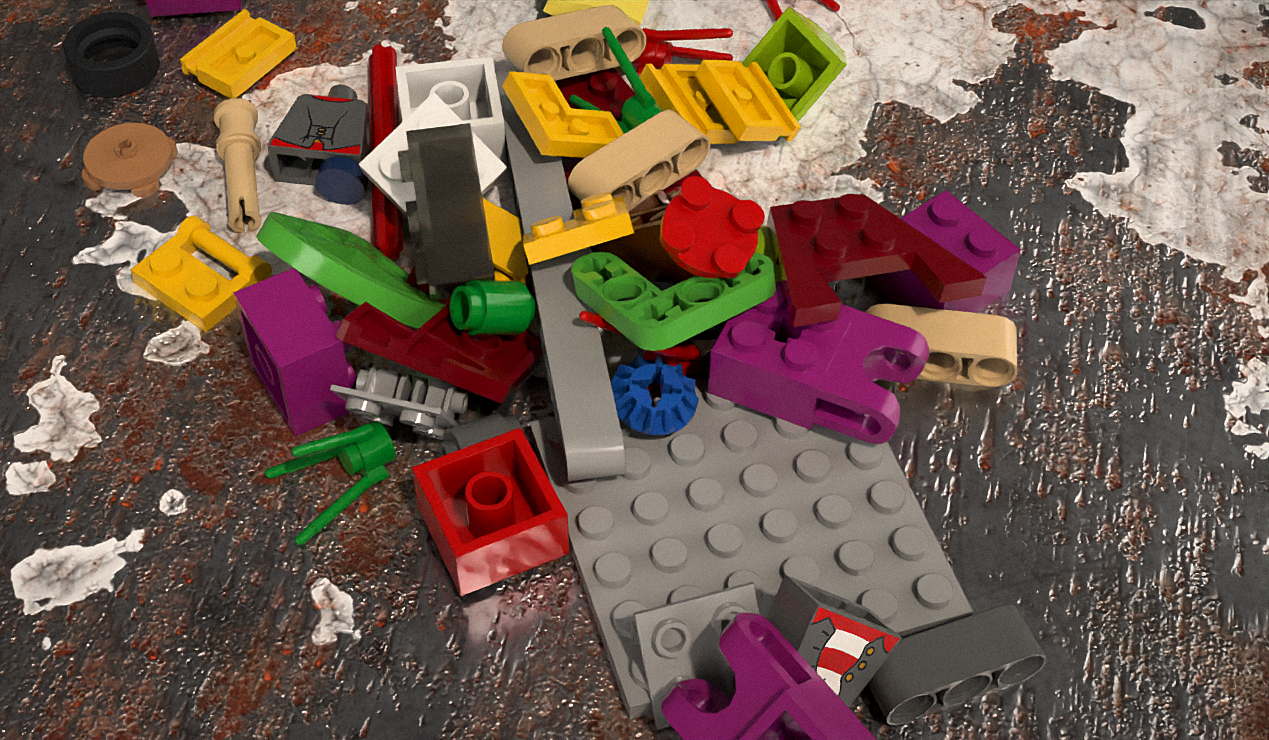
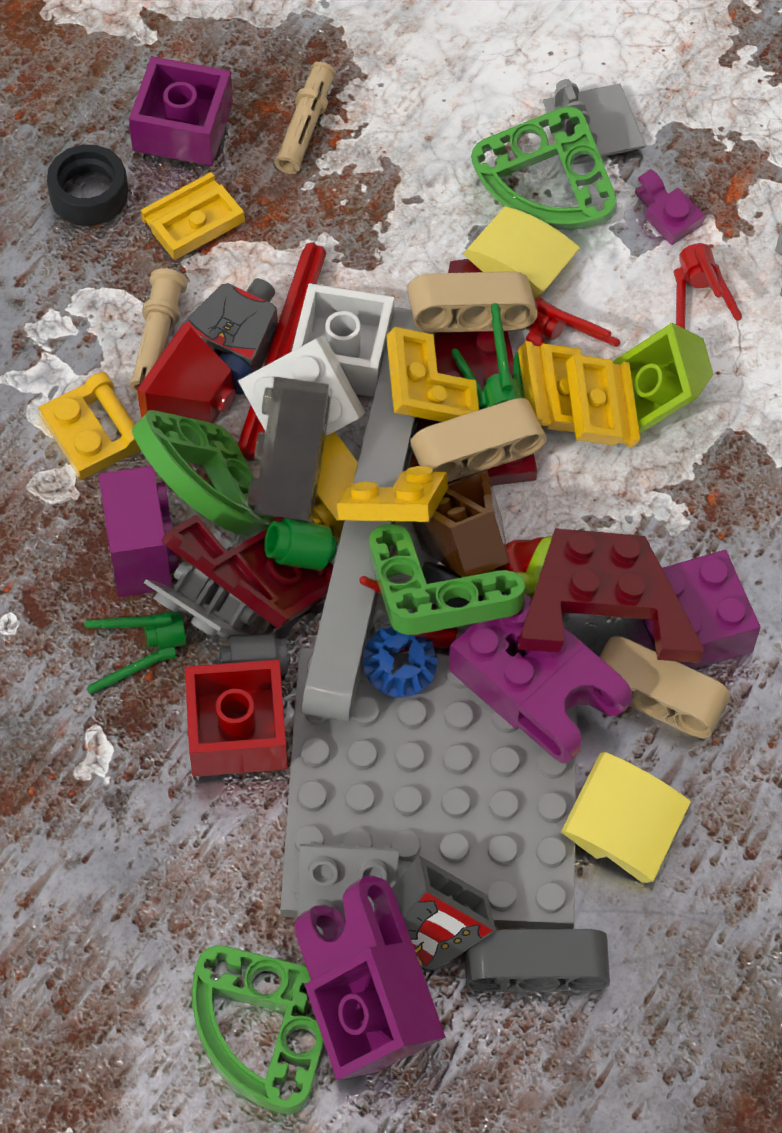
camera: 20 degrees right, 10 degrees up
medium nougat piece [81,122,178,198] -> none
red piece [659,176,765,279] -> none
none -> red slope [137,324,236,423]
none -> light yellow slope [561,752,691,883]

